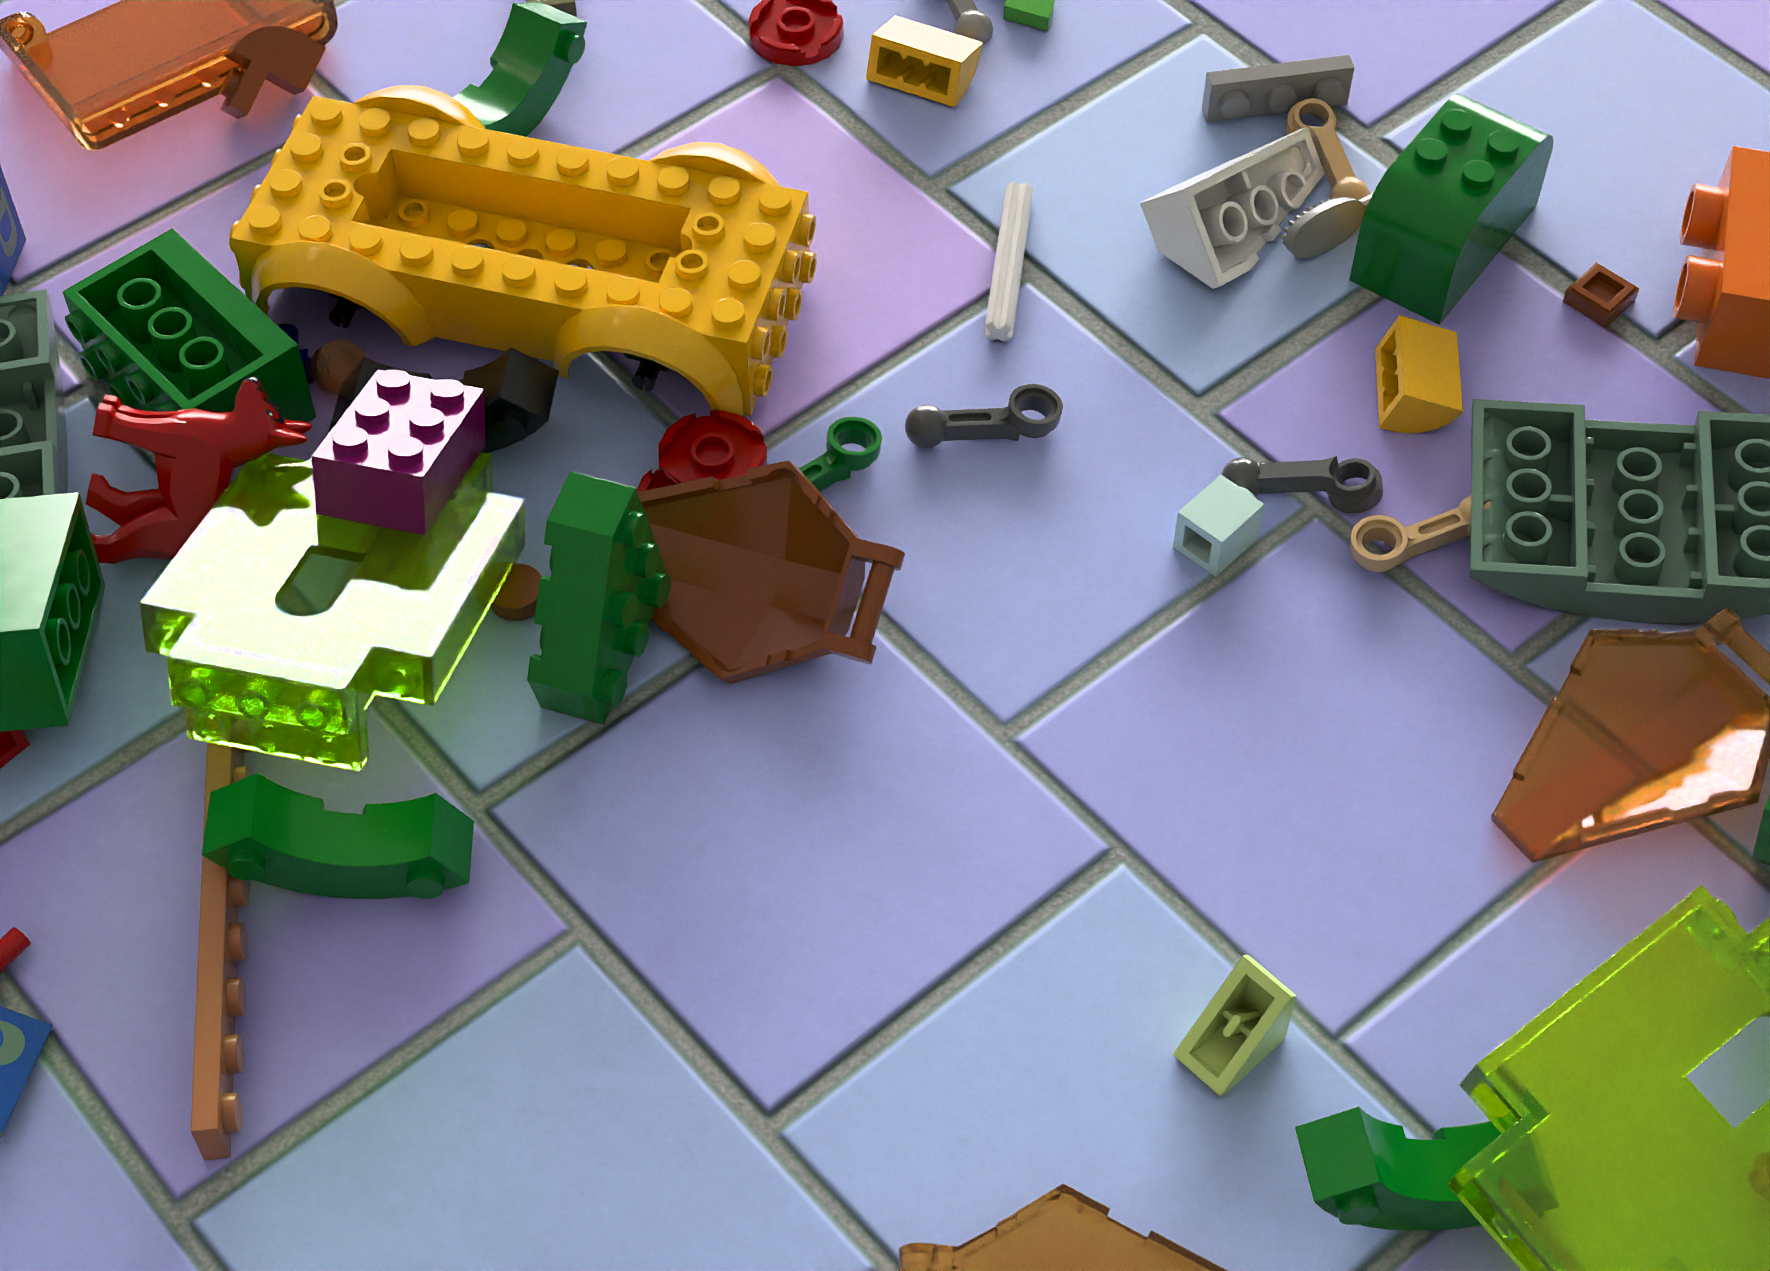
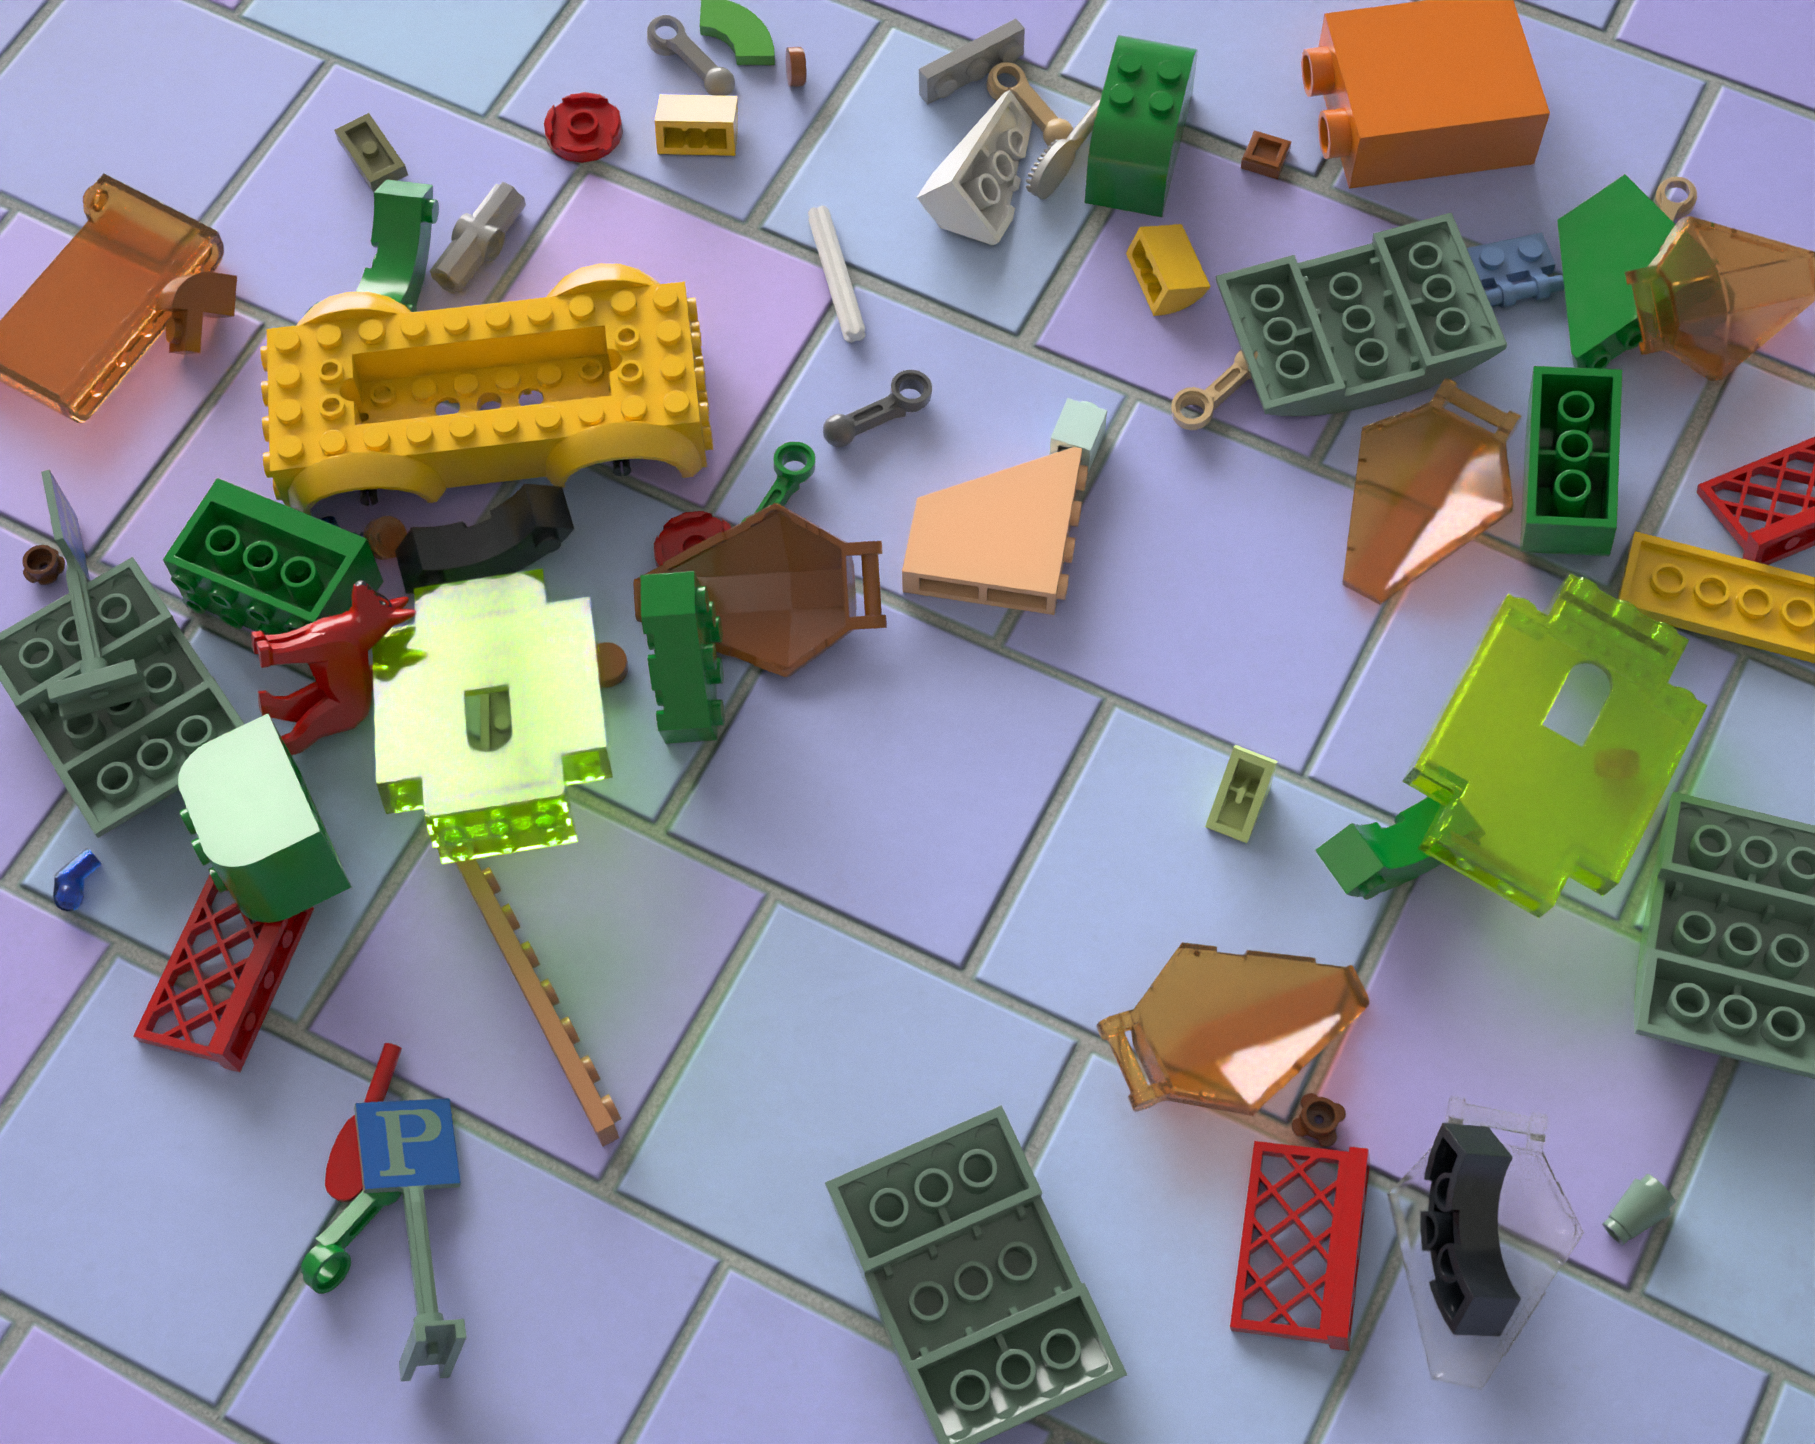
camera: 20 degrees left, 10 degrees up
green brick [201,773,474,899] -> none
magenta brick [312,369,485,535] -> none
red tile [658,410,767,486] -> none
dark grey piece [1221,456,1383,513] -> none
none -> light grey piece [430,182,526,294]
none -> dark orange tile [786,47,807,87]
none -> light nougat slope [902,447,1088,615]

